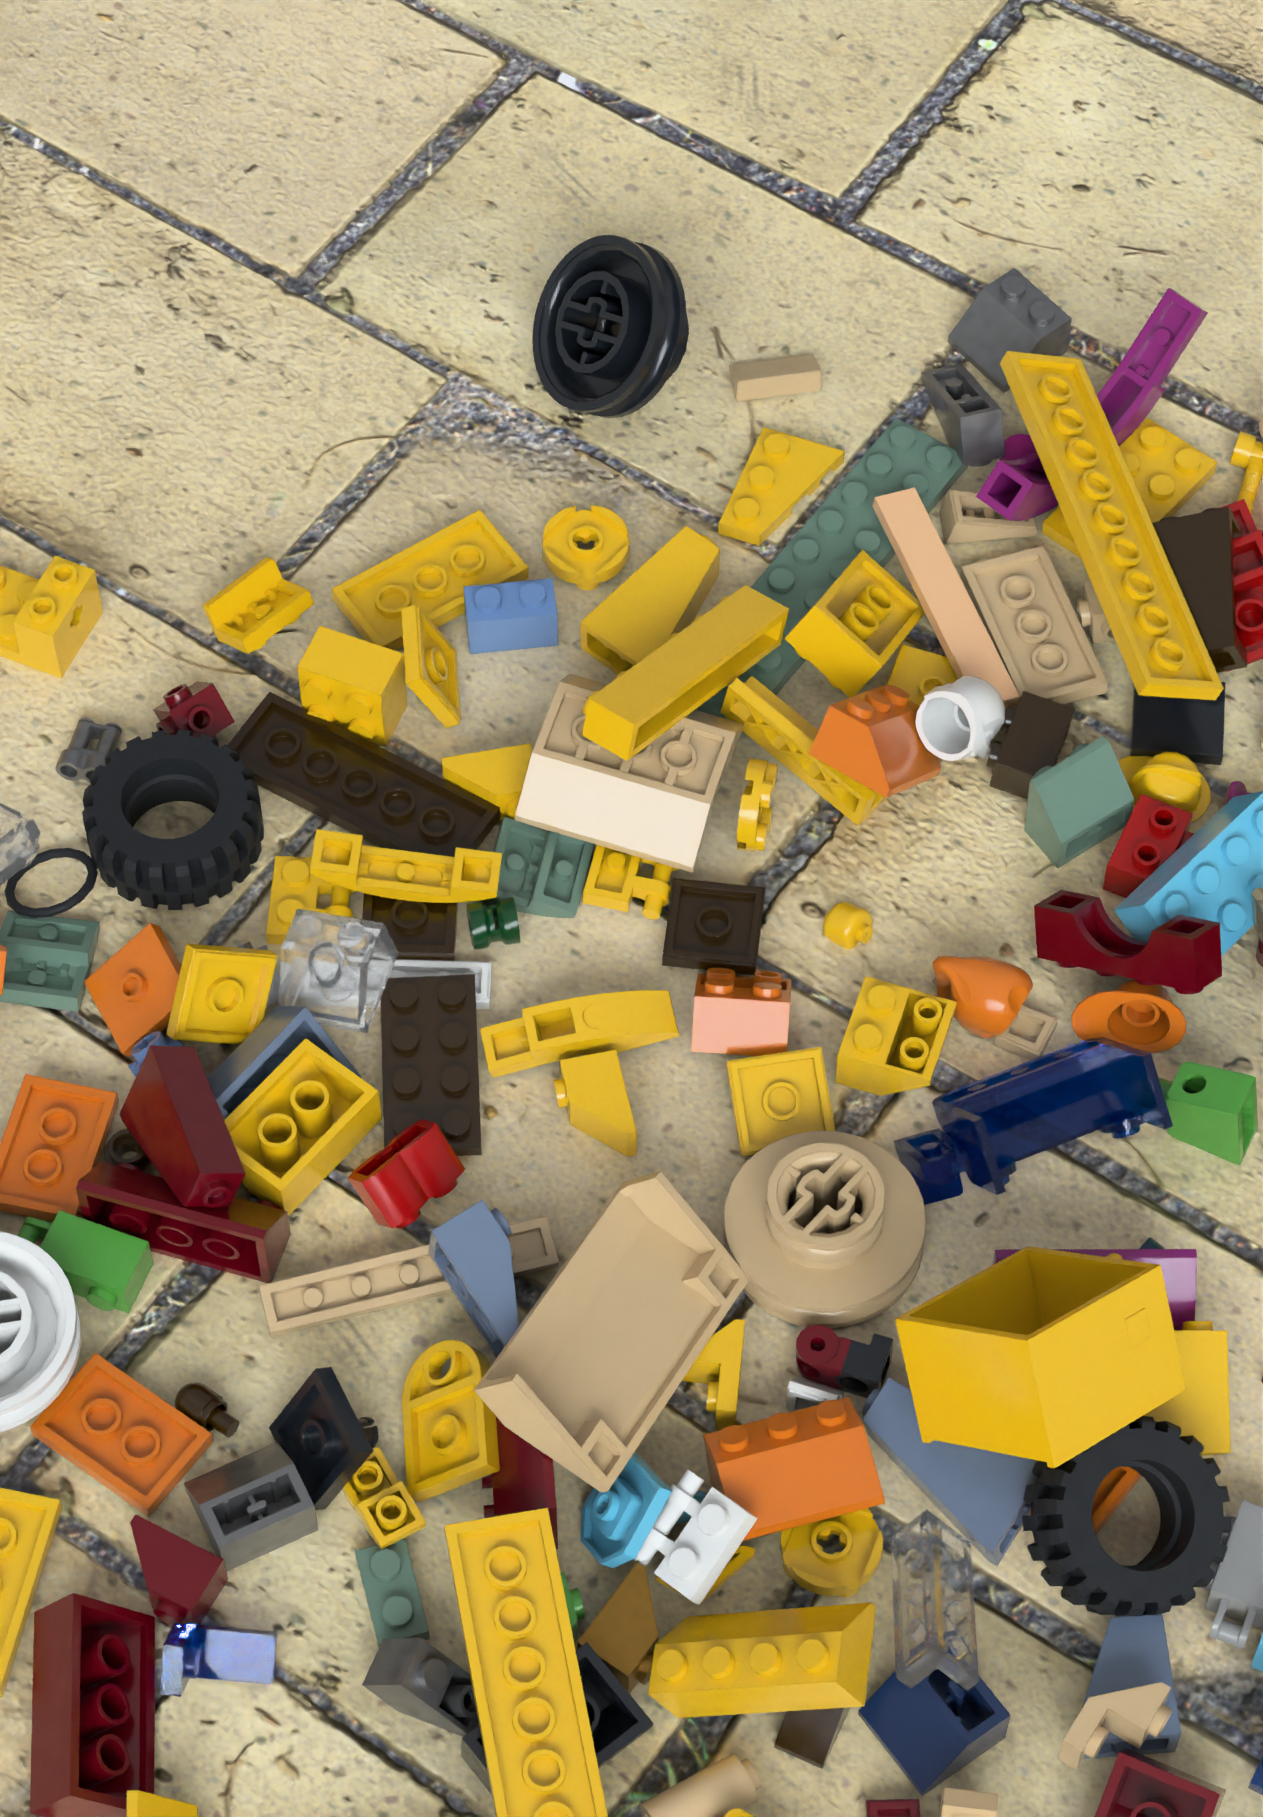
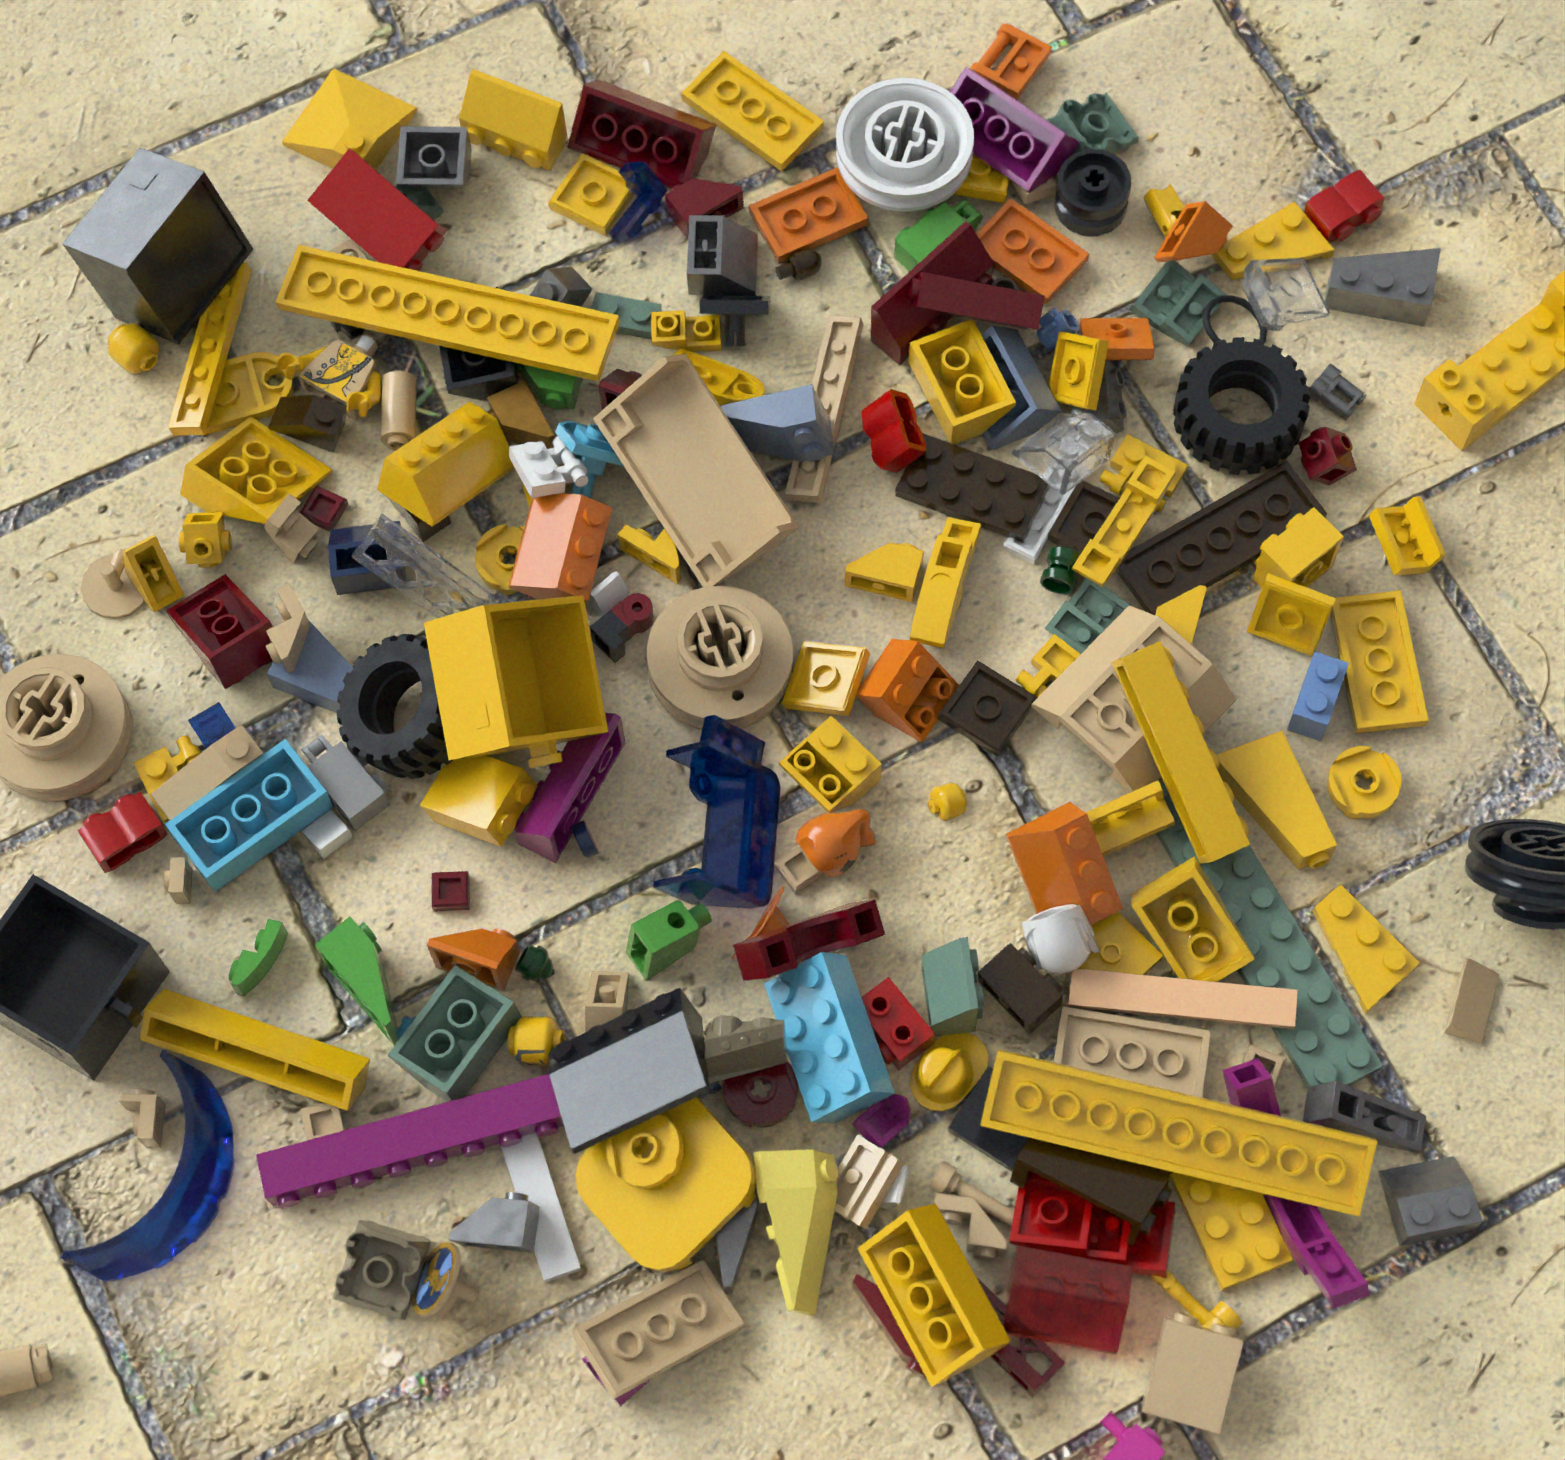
camera: 120 degrees right, 10 degrees up
yellow plate [737,758,778,852] -> none
none -> yellow tile [548,153,639,237]

